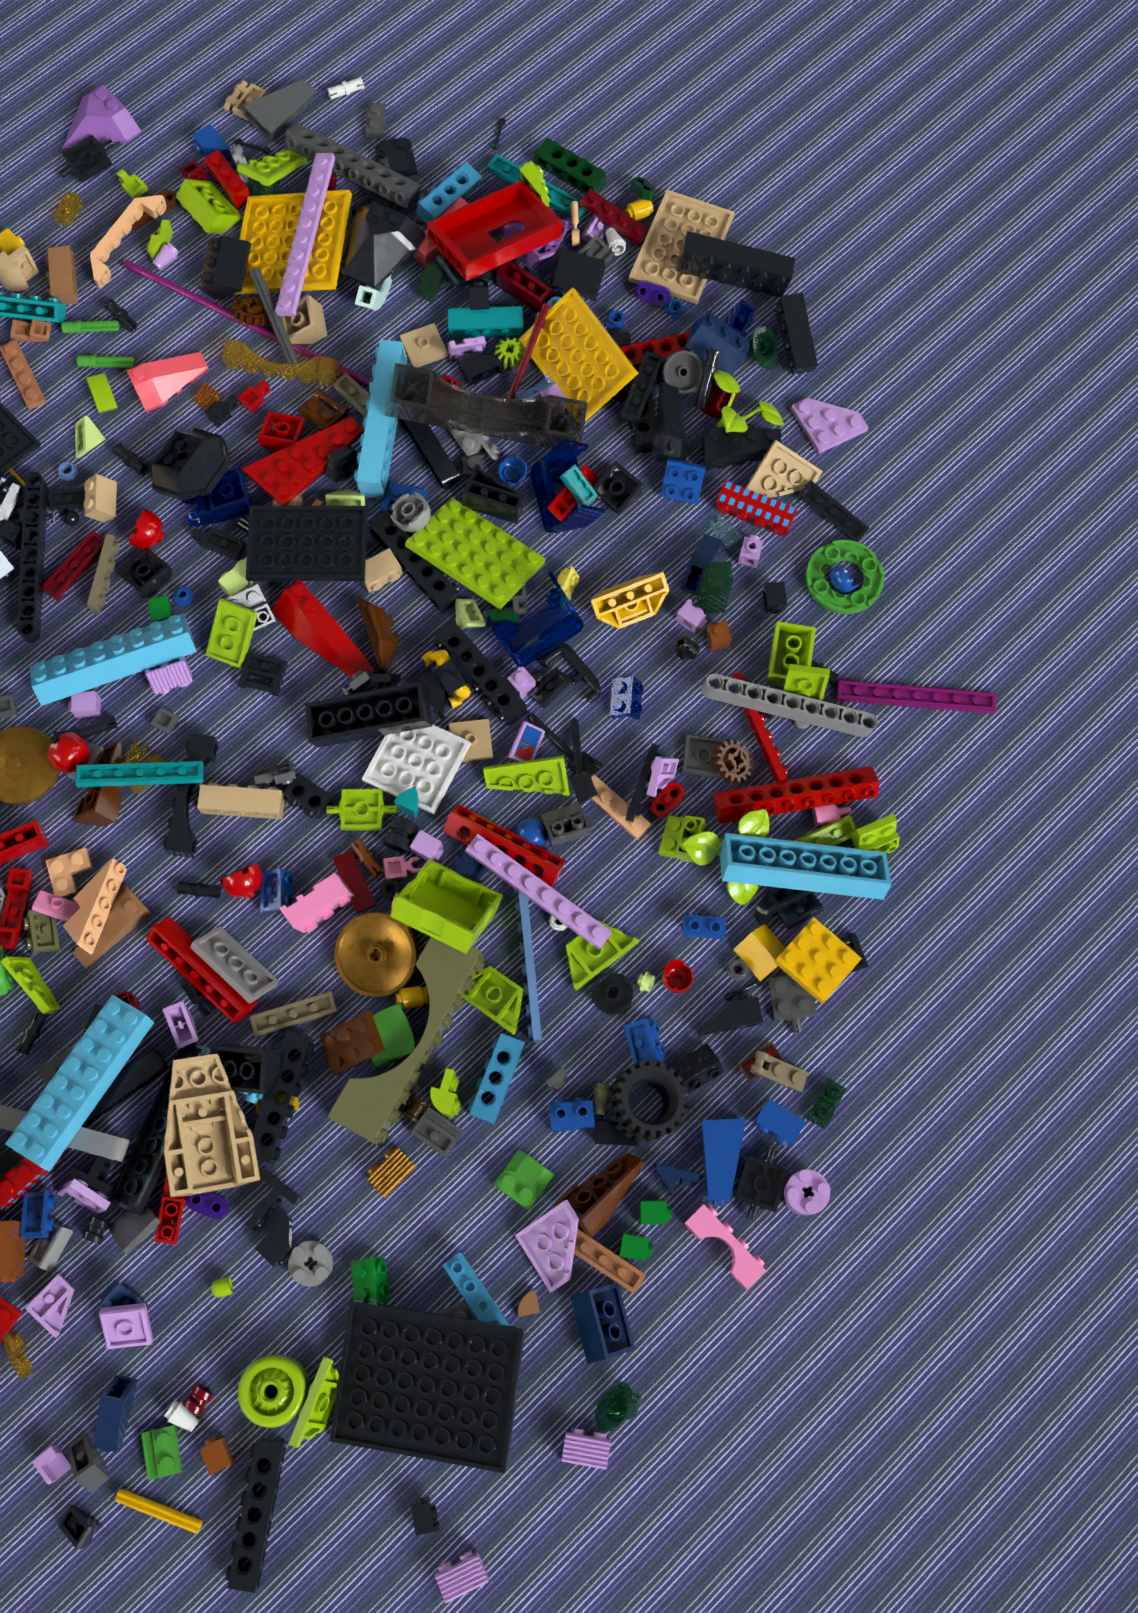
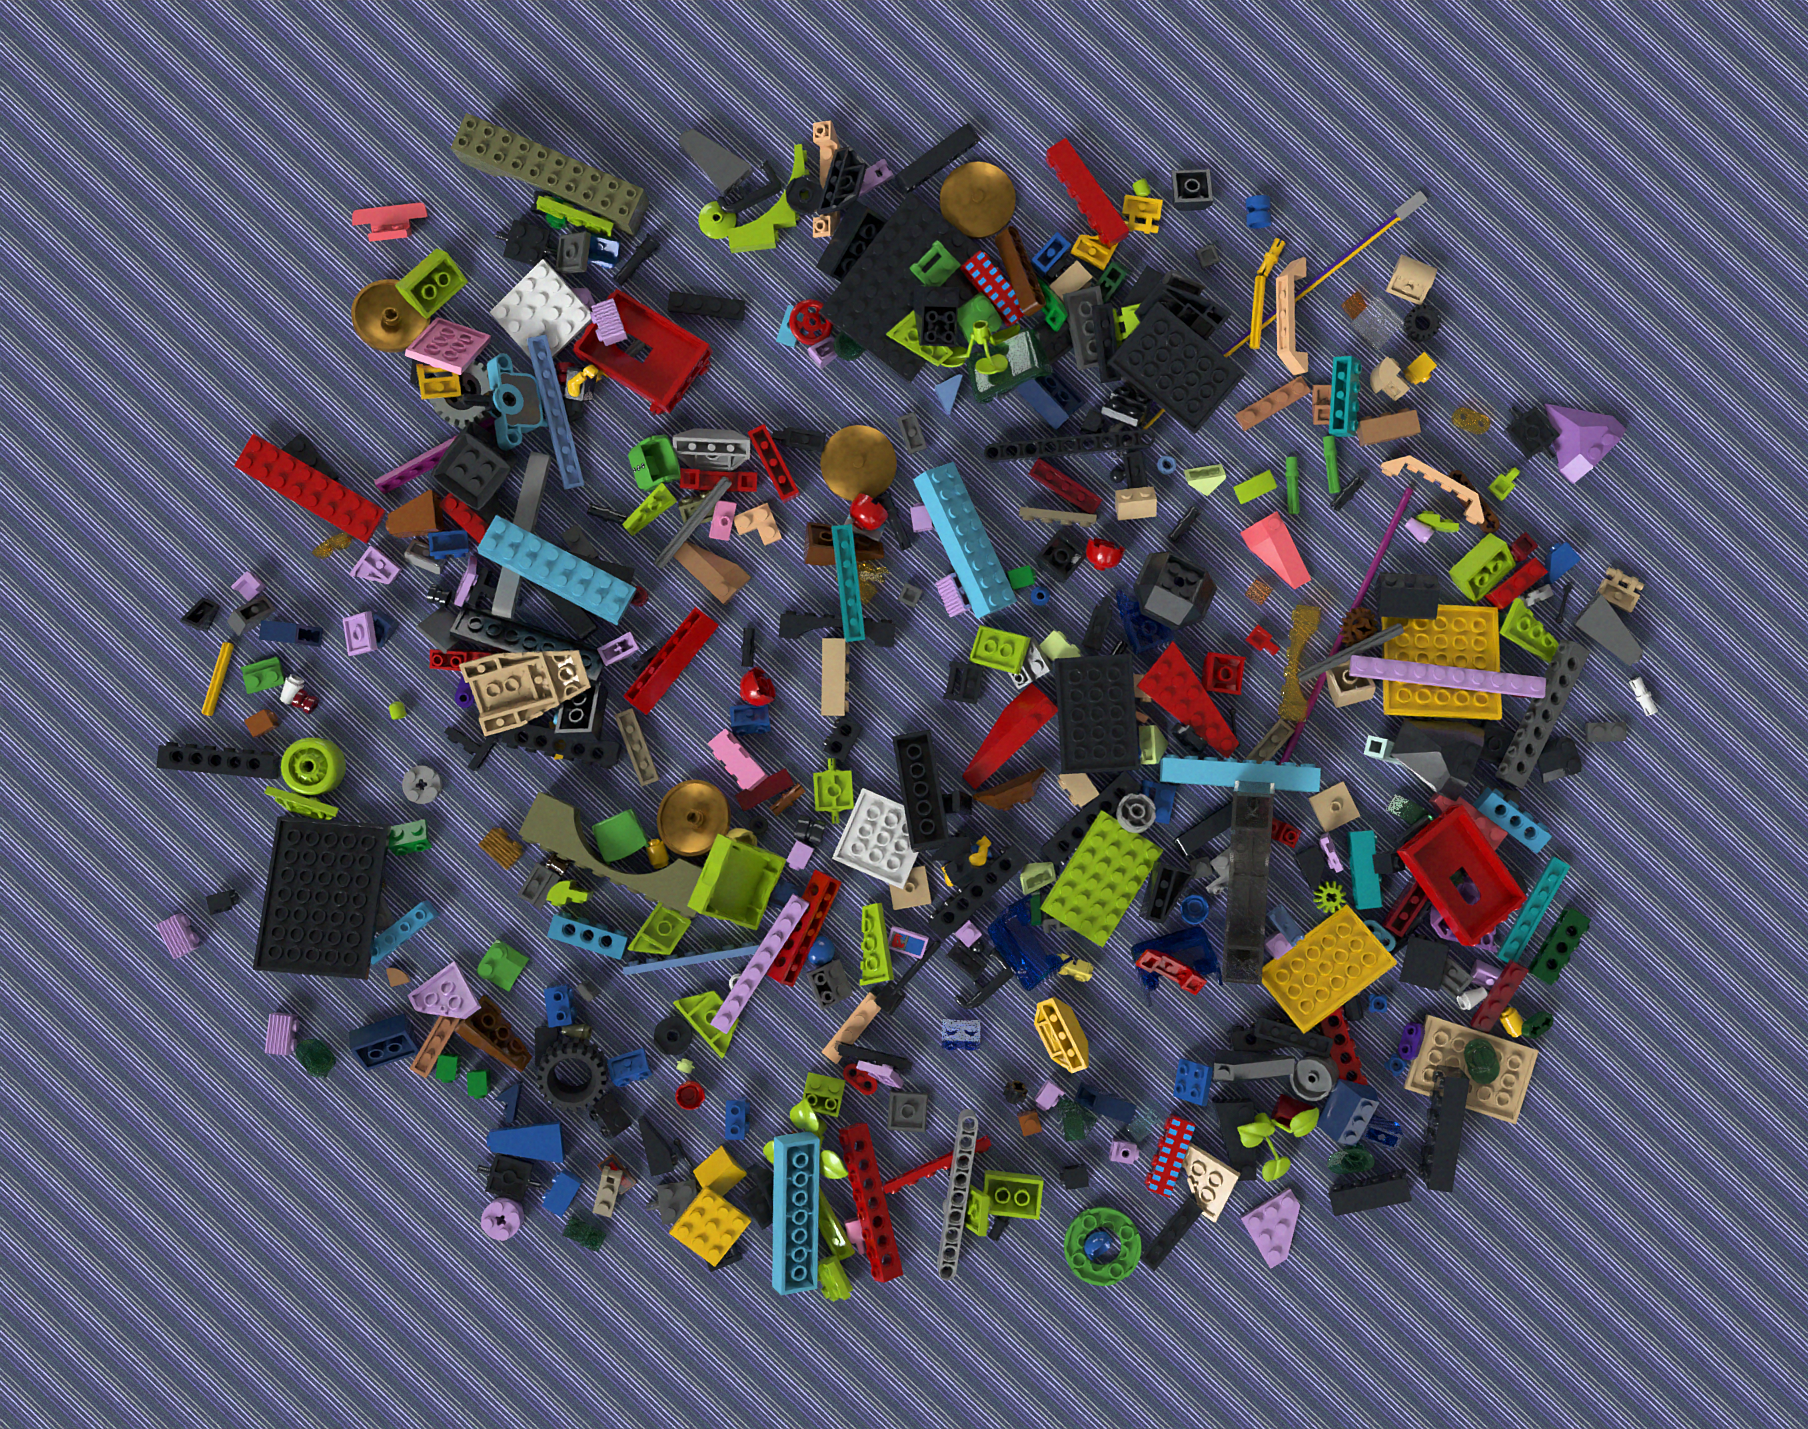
camera: 85 degrees right, 15 degrees up
light nougat slope [63,858,127,954] -> none
light grey plate [190,926,279,1003] -> none
black plate [204,395,239,428] -> none
dark grey plate [254,760,296,785] -> none
black slope [255,1215,292,1267] -> none
reddish brown plate [298,388,350,429] -> none
reddish brown plate [320,1011,385,1076] -> none
dark grey plate [342,669,372,695] -> none
bright pink plate [383,856,420,880] -> none
teal tile [394,787,419,819] -> none
black hinge [492,118,506,150] -> none
dark red bar [502,303,550,412] -> none
lime plate [519,161,550,207] -> none
teal plate [559,464,598,508] -> none
black piece [570,718,598,805] -> none
light nougat piece [571,201,580,247] -> none
black slope [593,461,645,515] -> none
bright pink arch [683,1204,766,1290] -> none
black pin [694,348,723,409] -> none
reddish brown gear [712,740,753,784] -> none
flat silver plate [727,959,749,980] -> none
magenta tile [836,680,996,714] -> none
none -> dark grey axle [654,477,732,569]
none -> clear green piece [1464,1038,1500,1084]

